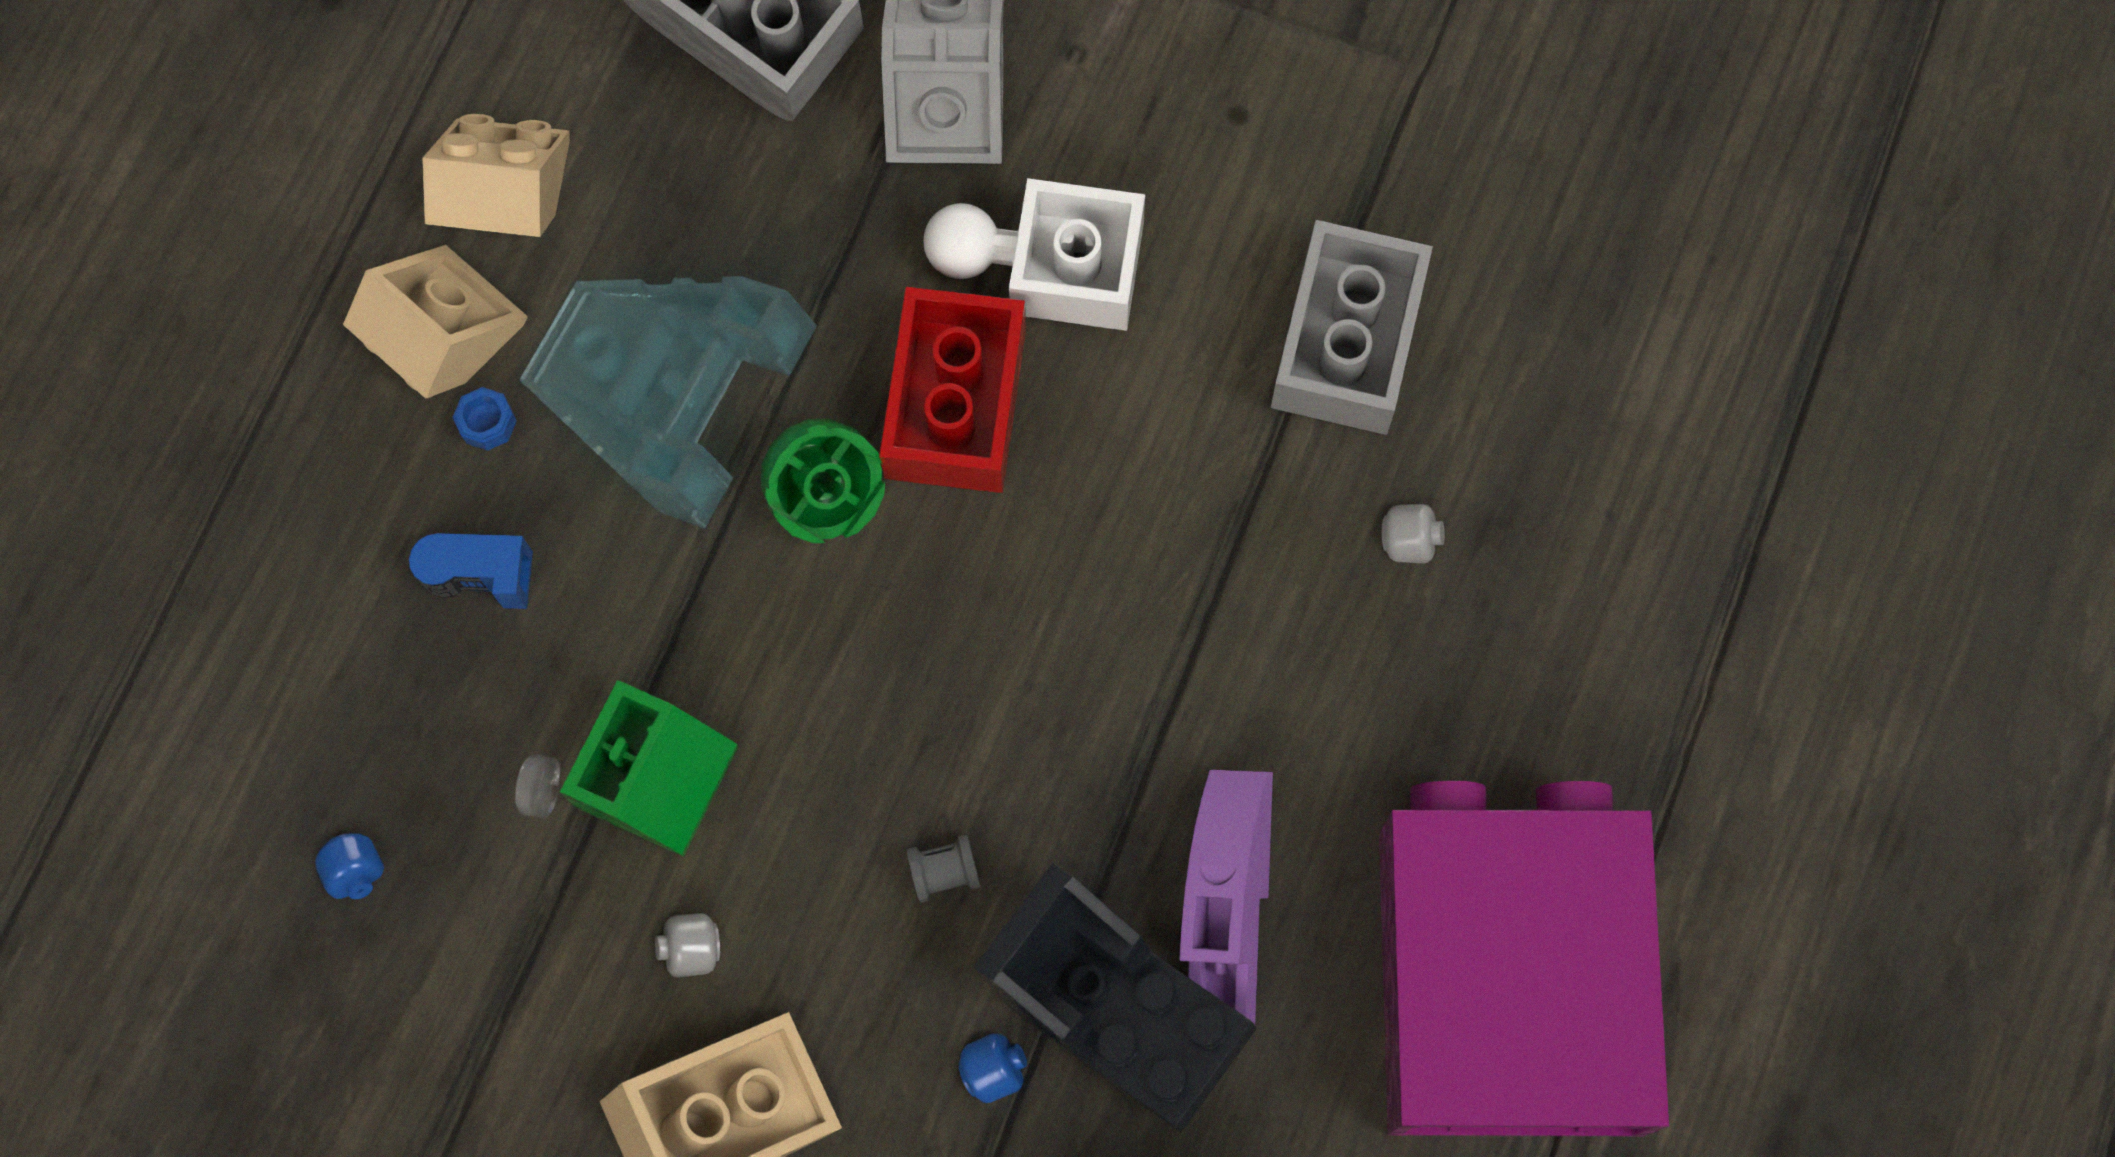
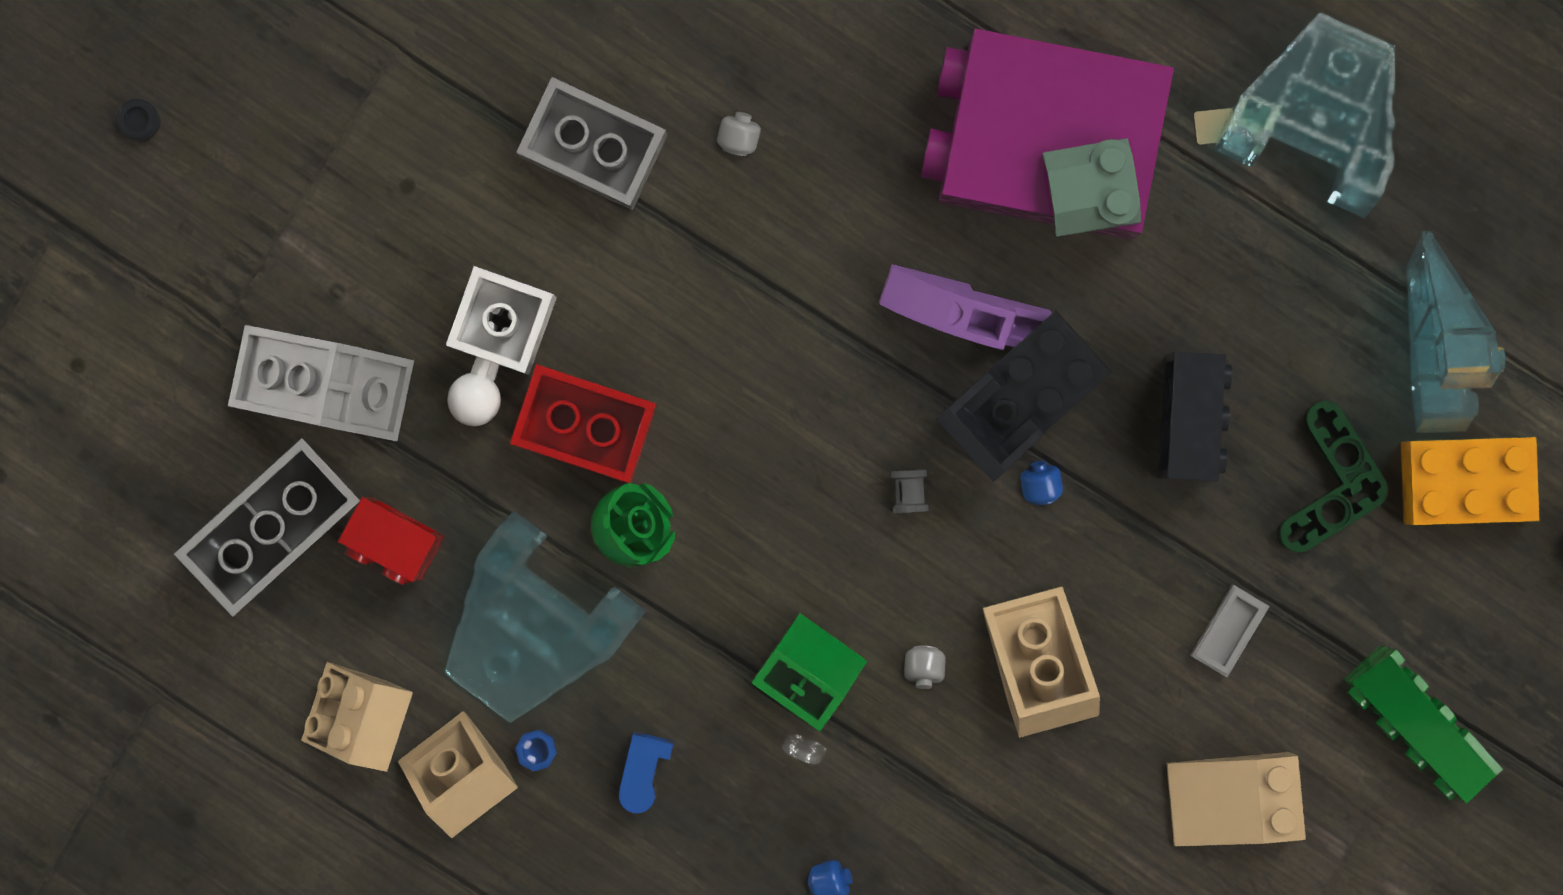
camera: 80 degrees left, 15 degrees up
none -> red brick [338,497,446,585]
none -> sand green slope [1042,138,1141,237]

